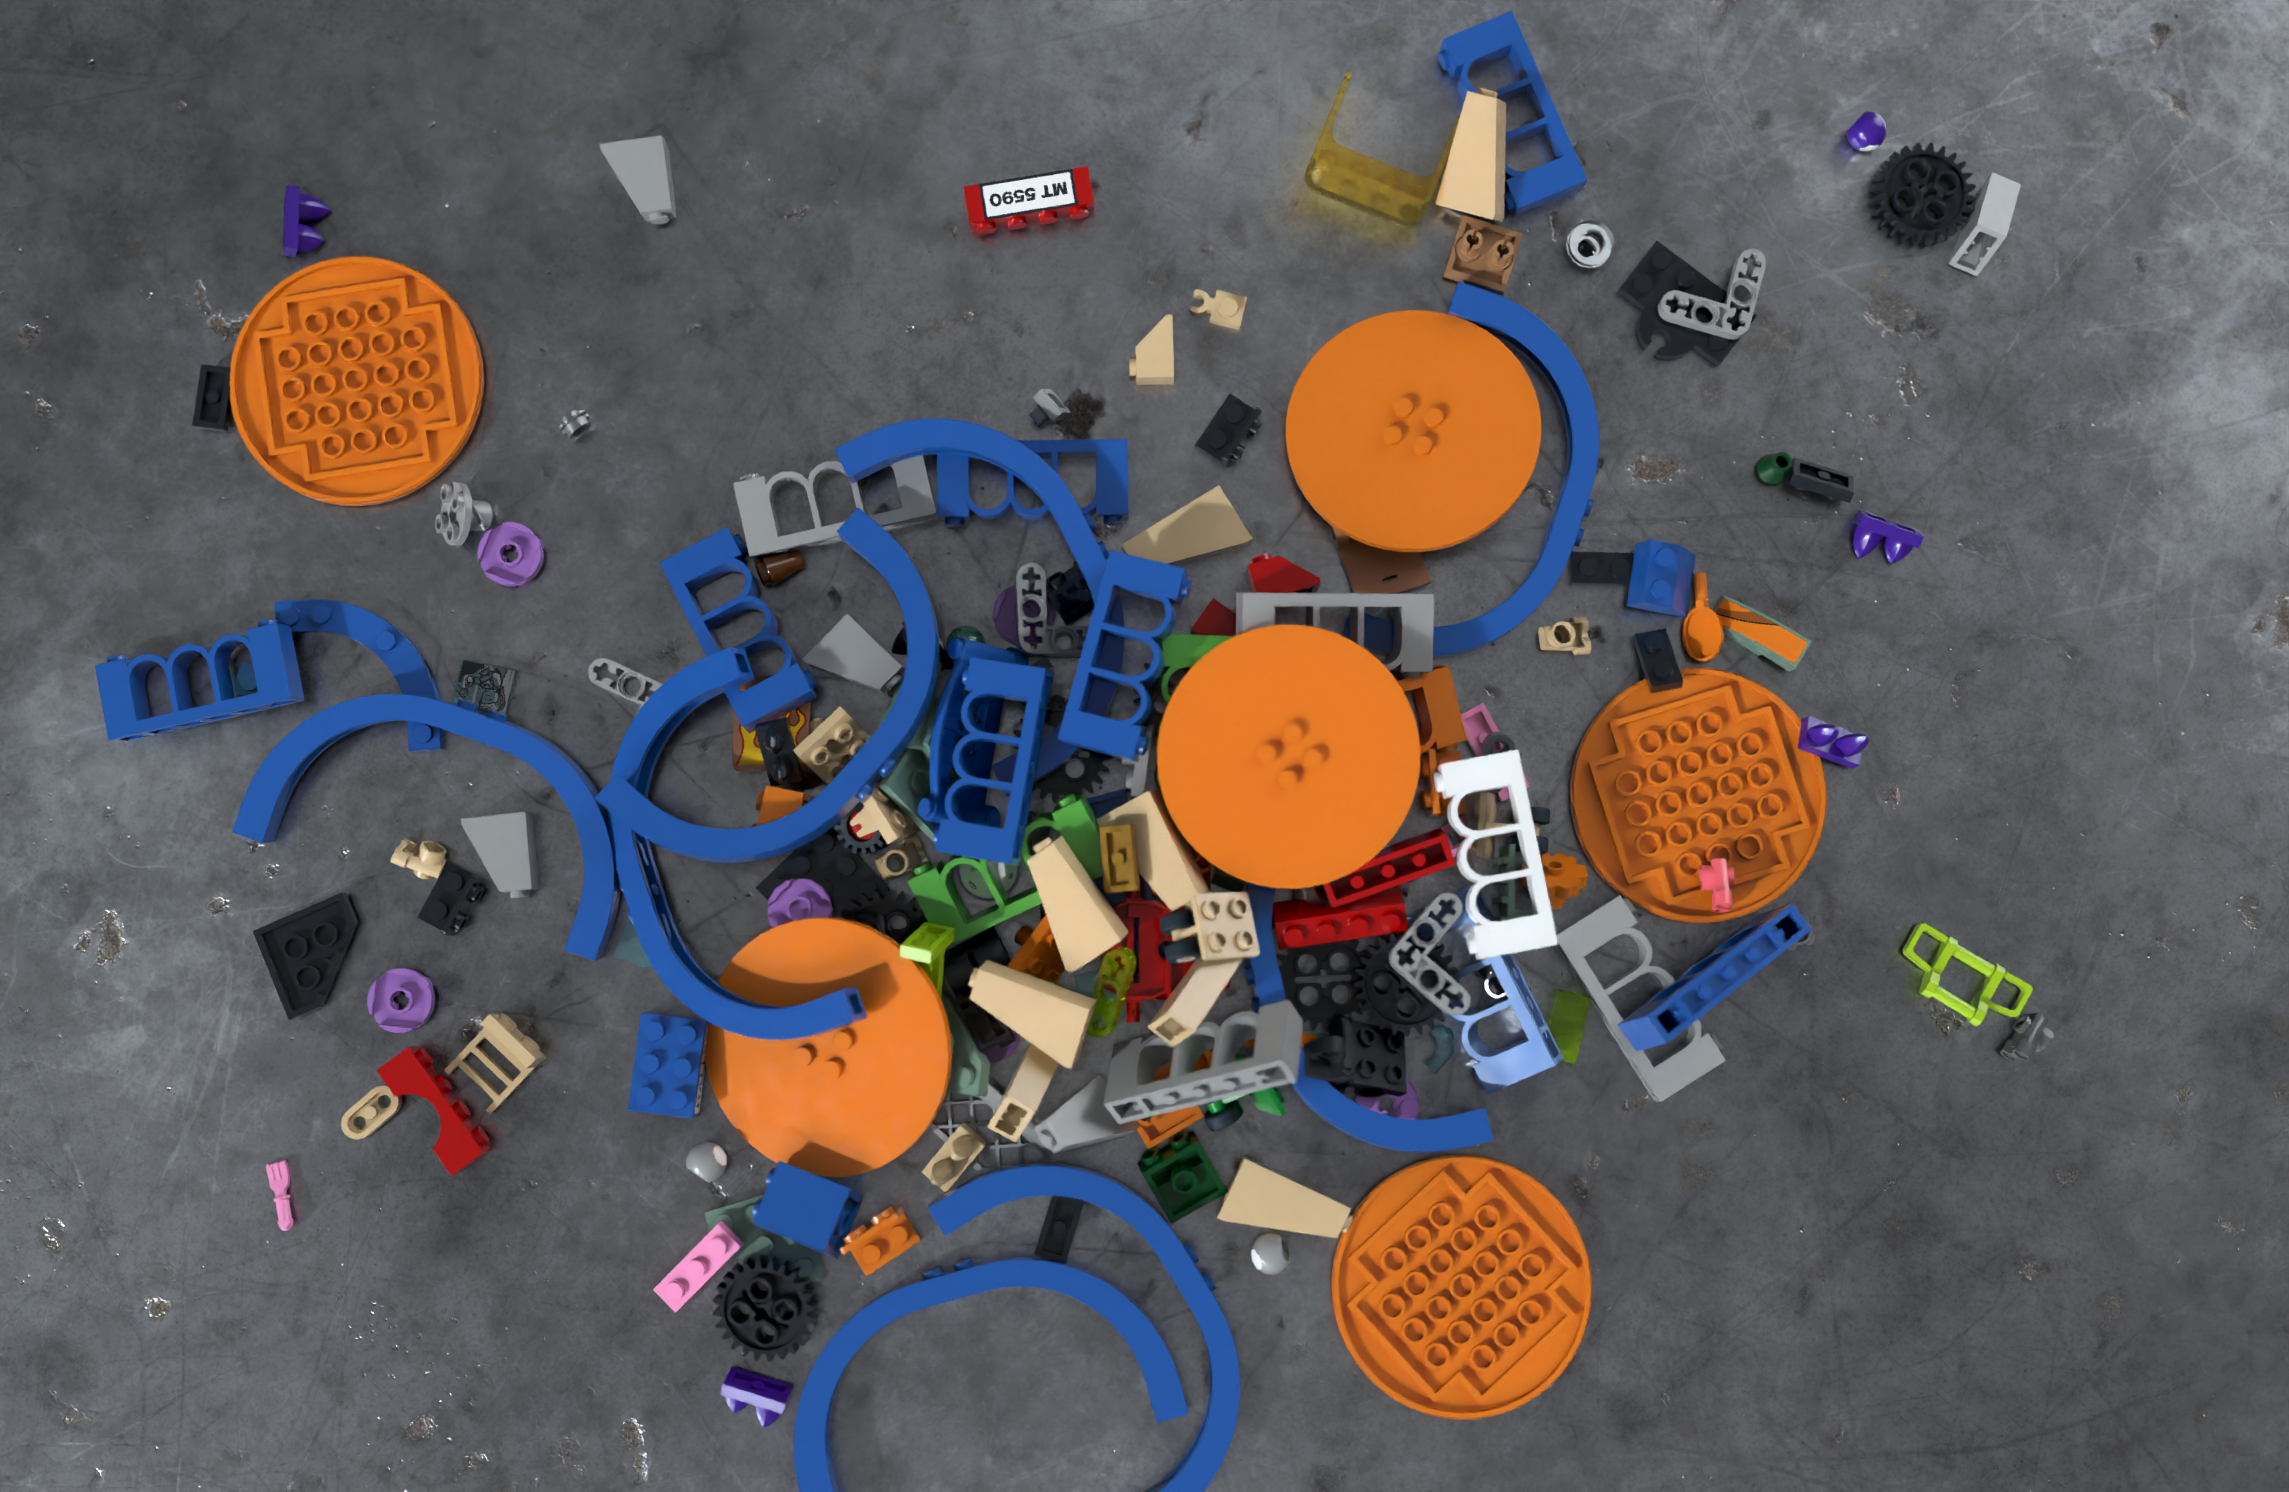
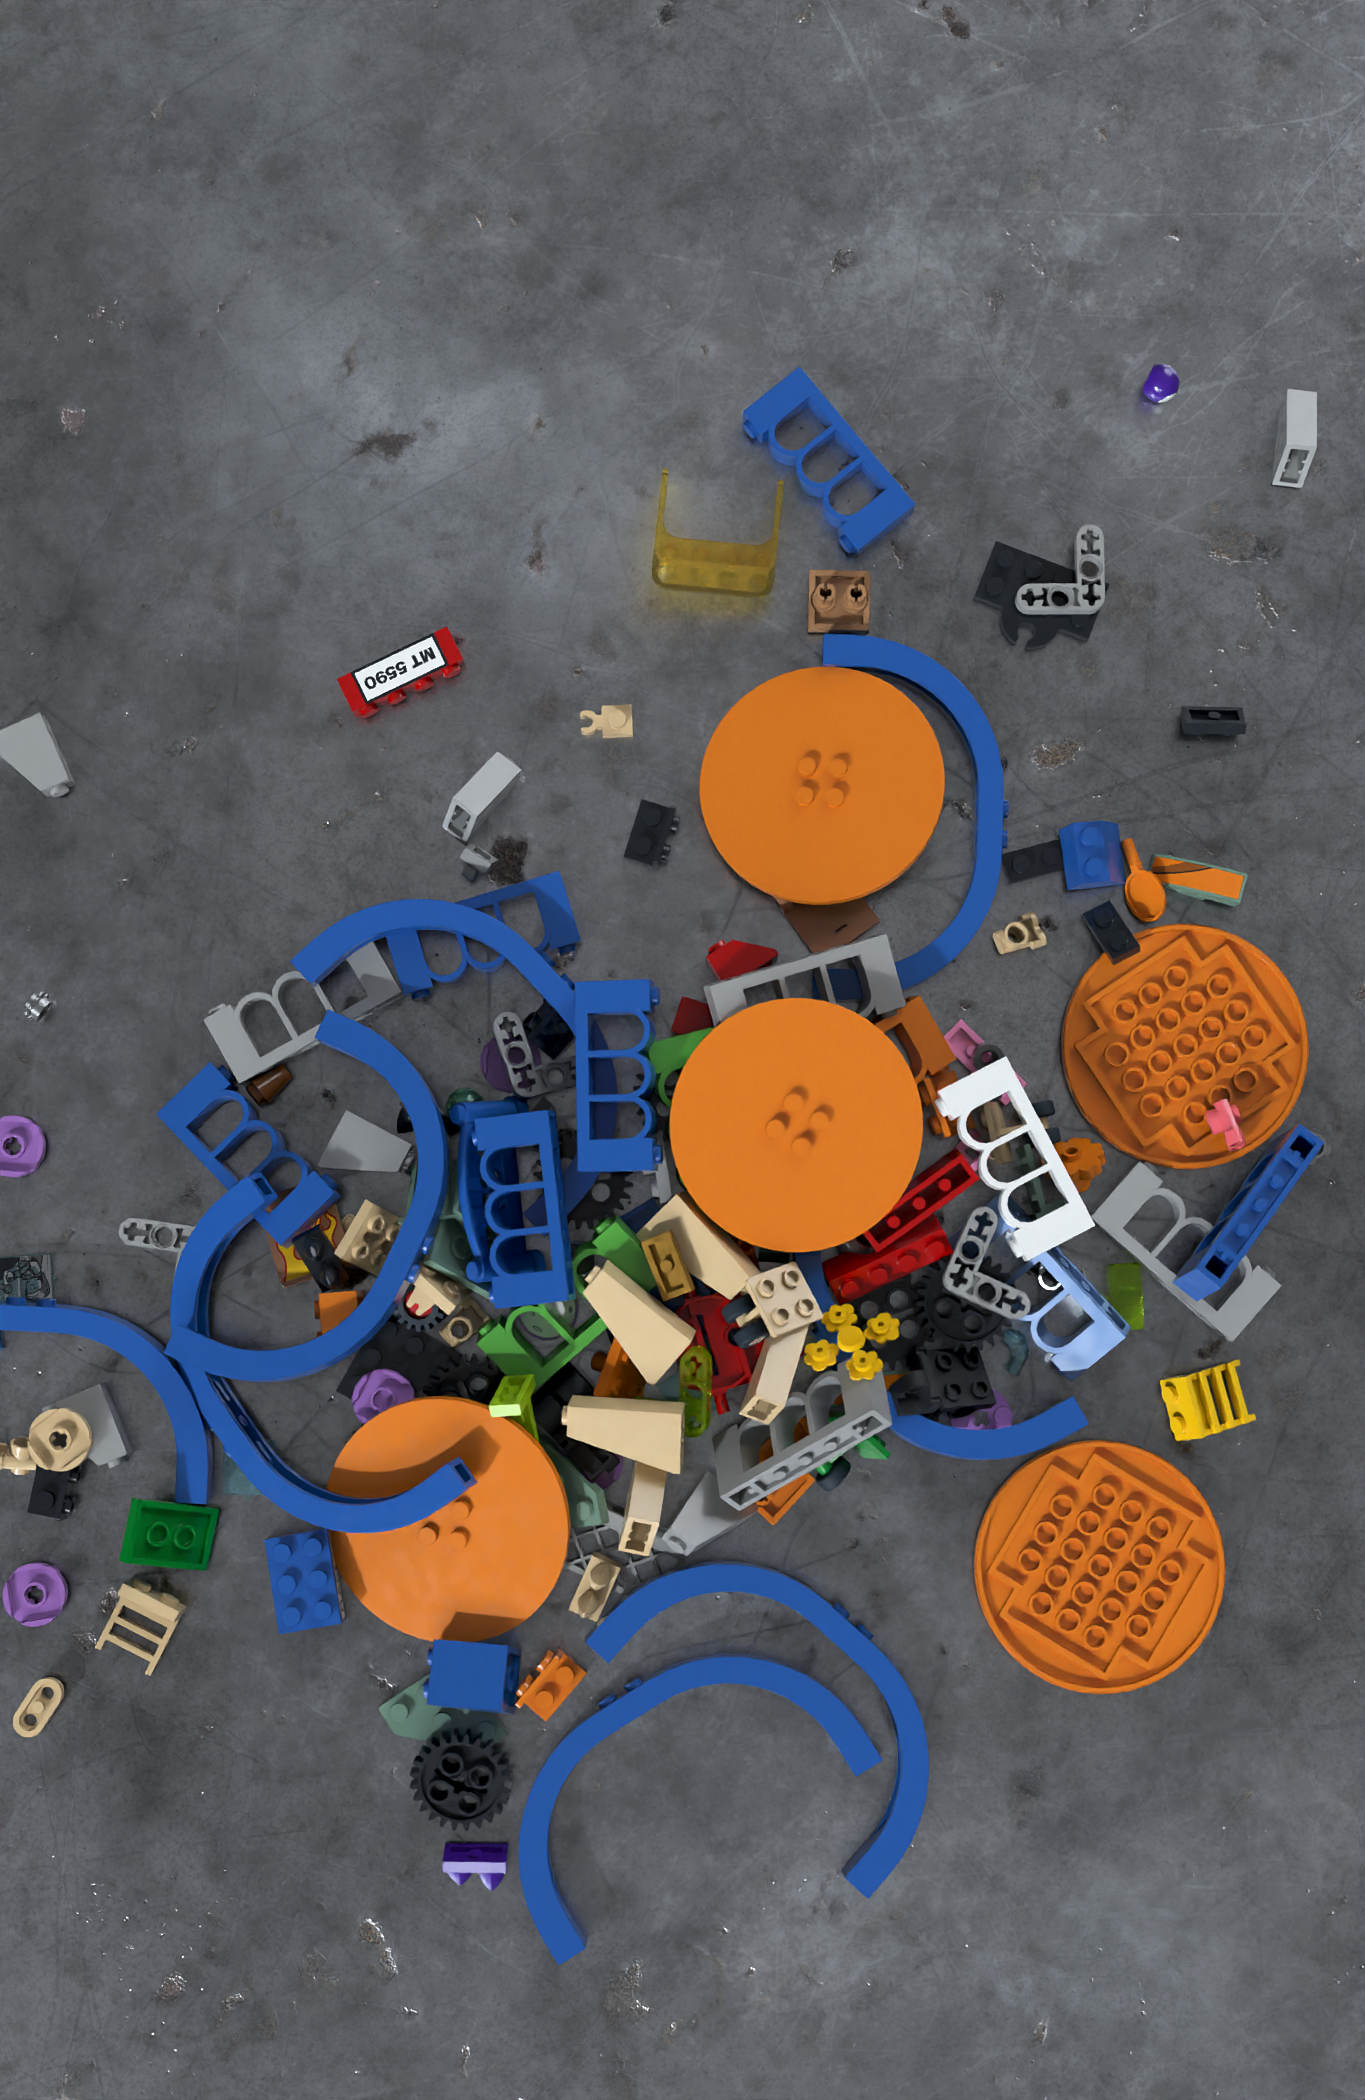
camera: 15 degrees left, 0 degrees up
red arch [376,1046,491,1176] -> none
bright pink plate [653,1220,744,1313] -> none
light grey piece [686,1141,727,1183] -> none
black plate [1034,1196,1084,1264] -> none
tan slope [1121,485,1253,566] -> none
tan slope [1129,315,1174,385] -> none
dark green plate [1137,1131,1227,1224] -> none
tan slope [1216,1156,1353,1238] -> none
light grey piece [1251,1233,1290,1275] -> none
tan slope [1435,88,1506,222] -> none
plate [1566,220,1615,268] -> none
dark green cone [1757,452,1792,484] -> none
dark purple tile [1798,716,1869,769] -> none
dark purple tile [1854,509,1924,563] -> none
black gear [1871,143,1976,246] -> none
none -> tan plate [27,1408,94,1472]
none -> green plate [119,1497,219,1571]
none -> light grey slope [442,751,521,846]
none -> yellow plant [804,1304,900,1381]
none -> yellow plate [1159,1359,1256,1441]

